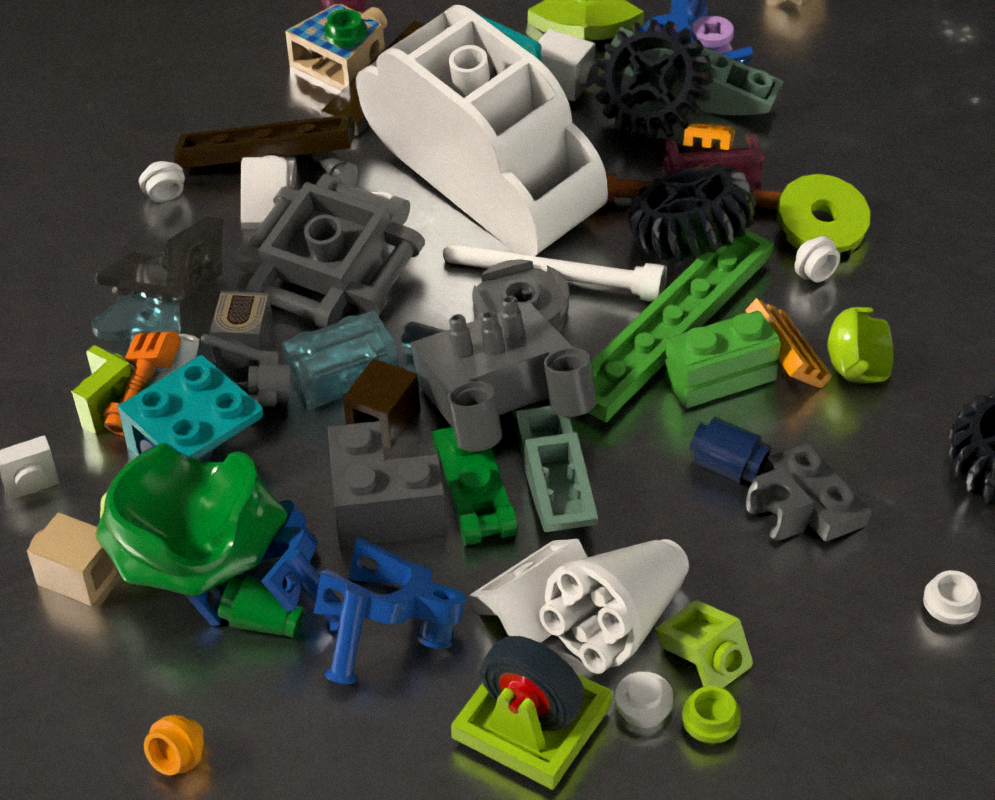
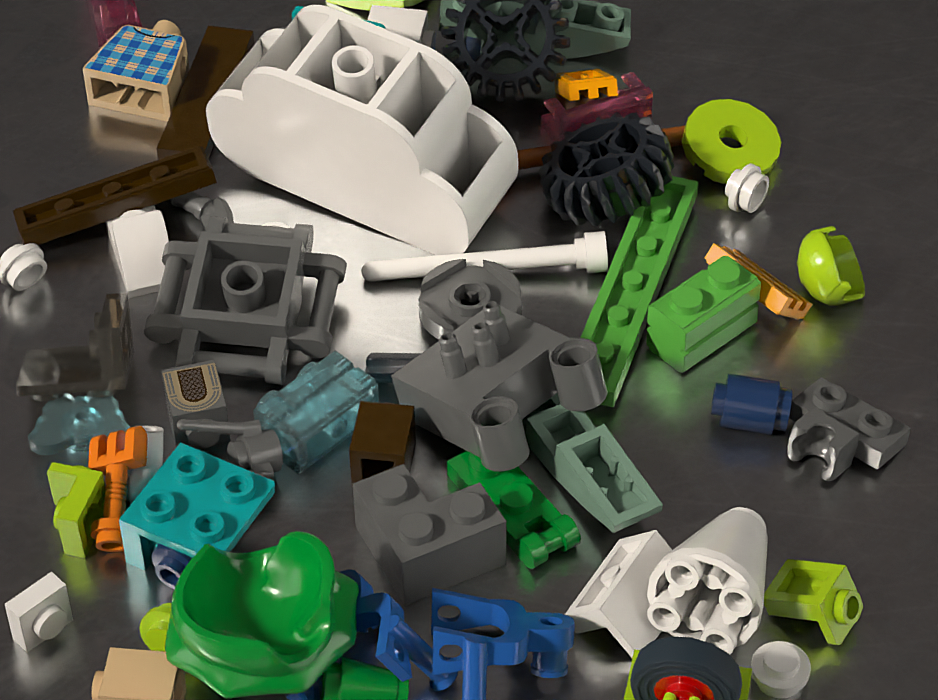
camera: 20 degrees left, 0 degrees up
green plate [324,9,367,48] -> none
lime plate [682,686,741,743] -> none

